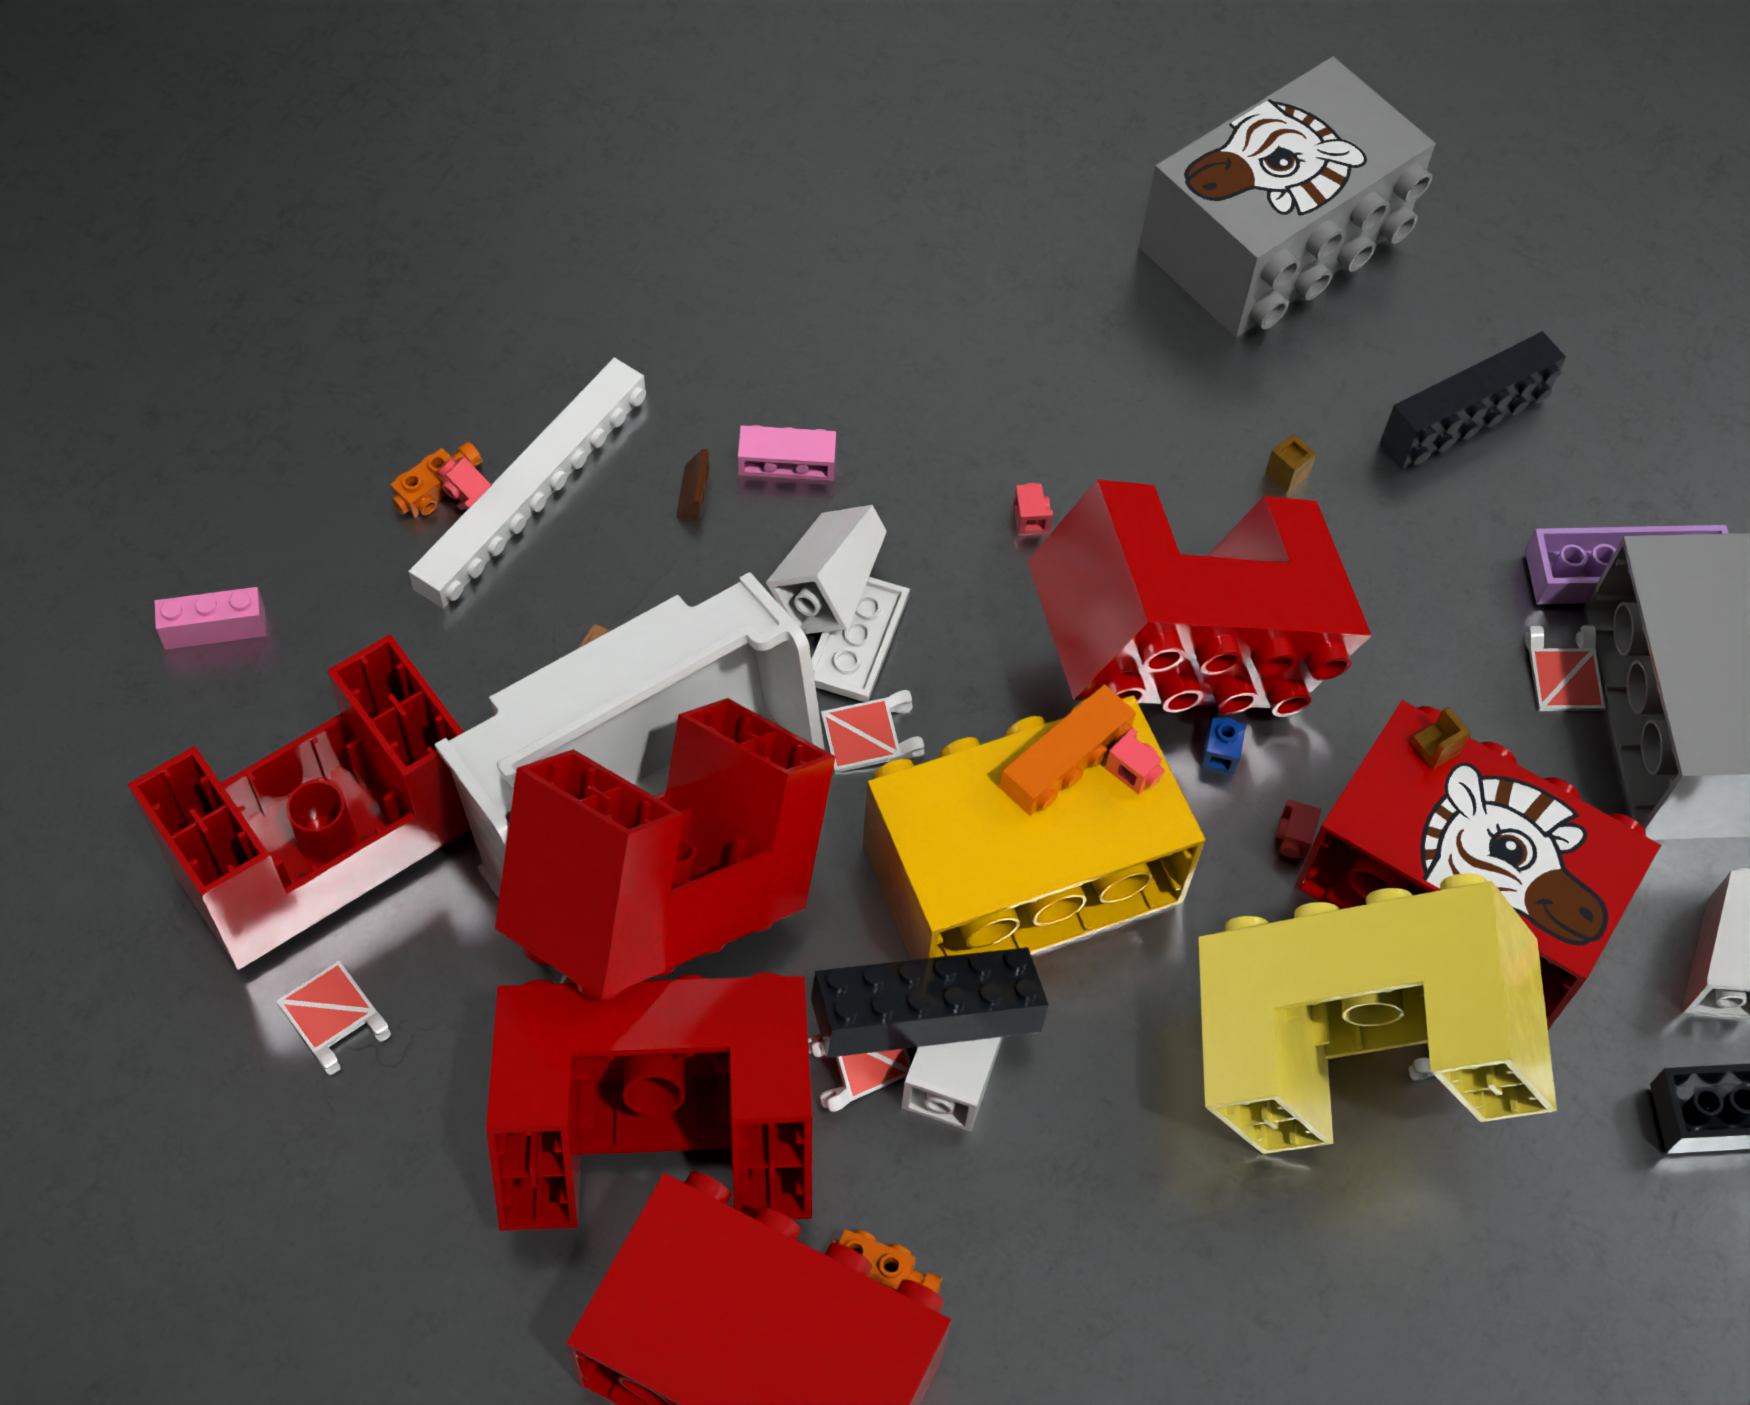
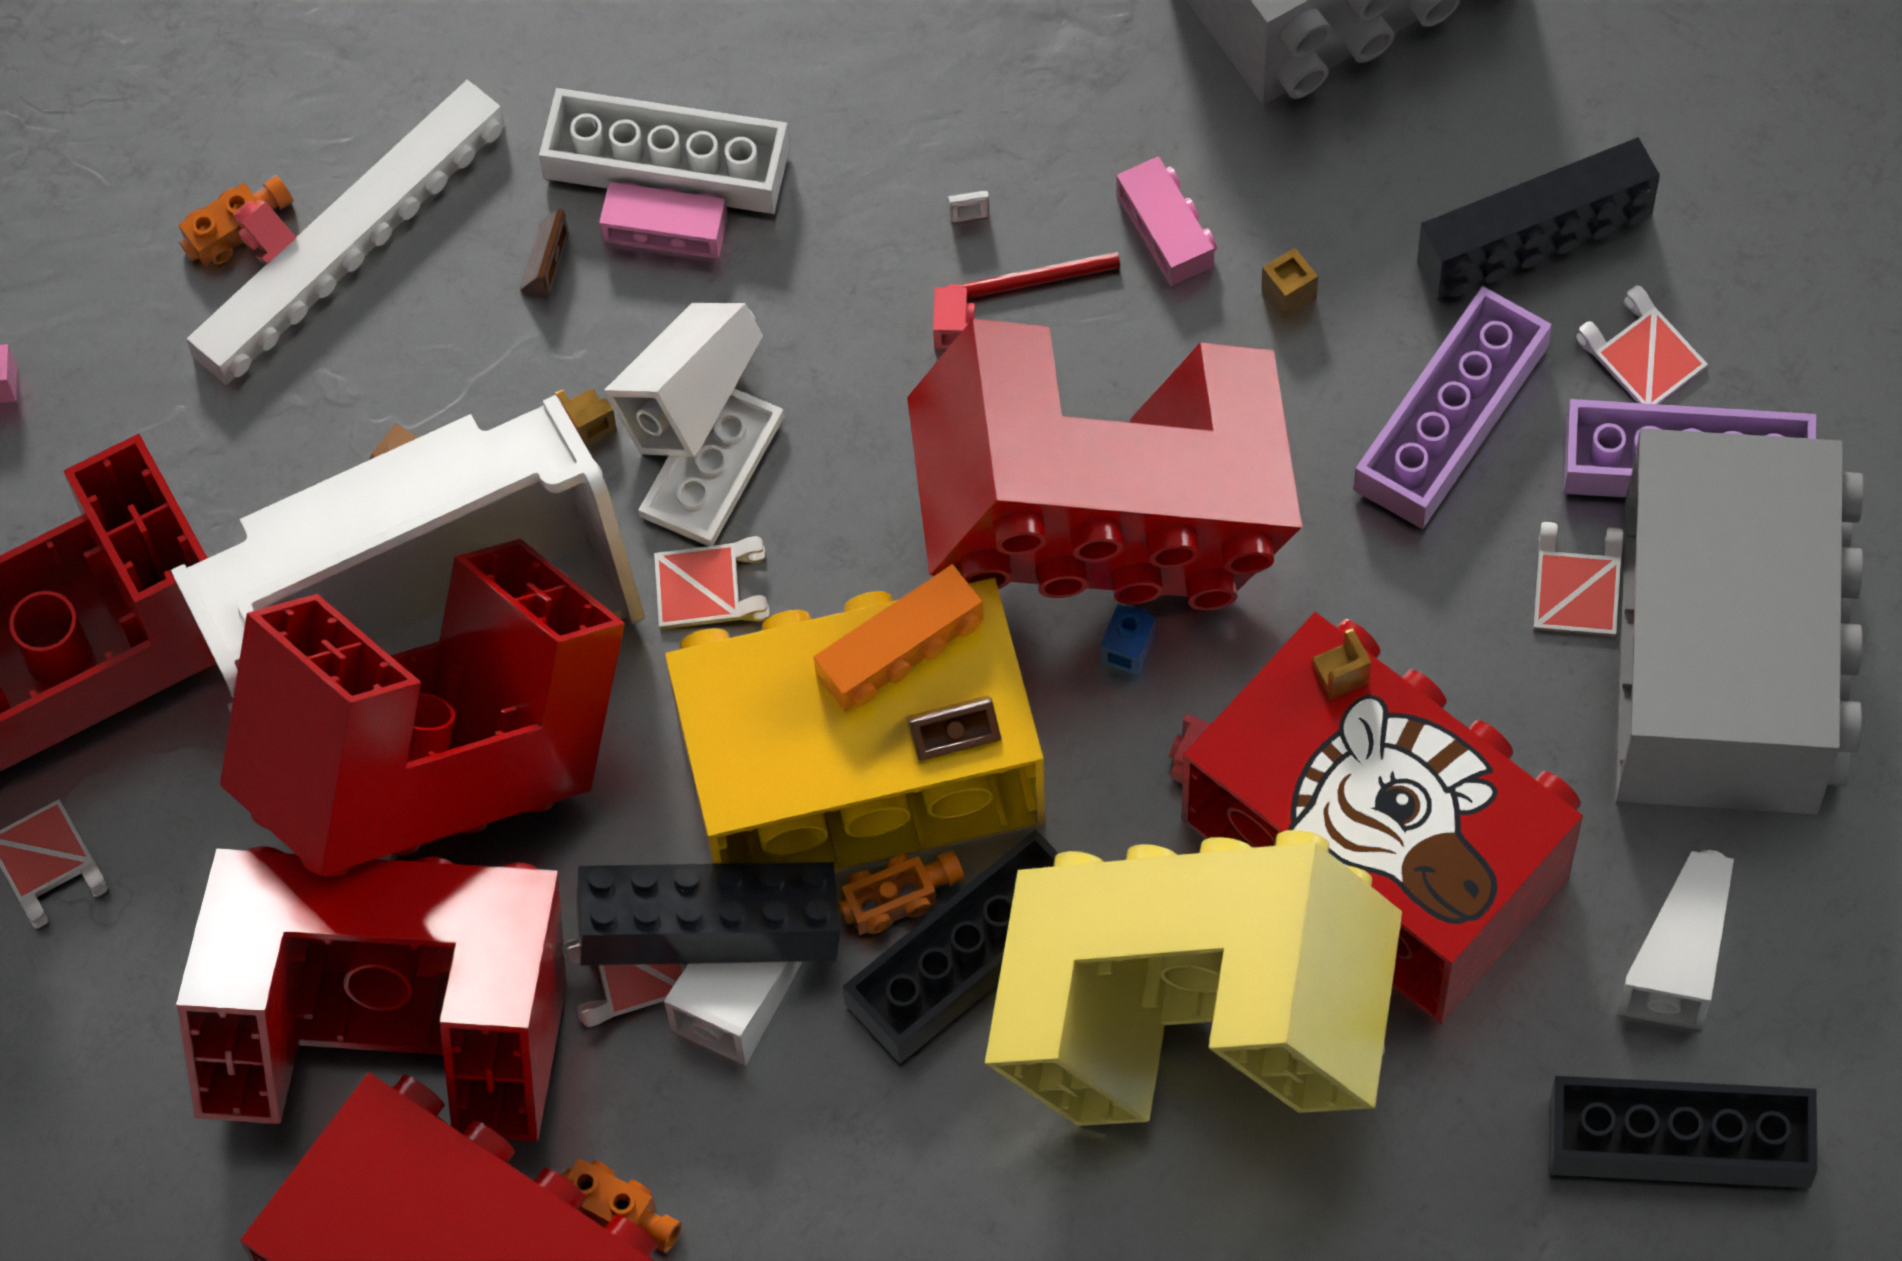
camera: 15 degrees right, 5 degrees up
coral brick [1105,728,1165,795] -> none
none -> white brick [539,88,790,214]
none -> orange brick [838,850,965,936]
none -> black brick [843,829,1059,1064]
none -> reddish brown slope [906,696,1002,761]
none -> white slope [946,191,989,223]
none -> red bar [962,252,1121,299]
none -> bright pink brick [1116,156,1217,287]
none -> lavender brick [1353,286,1552,529]
none -> flag [1576,285,1708,404]

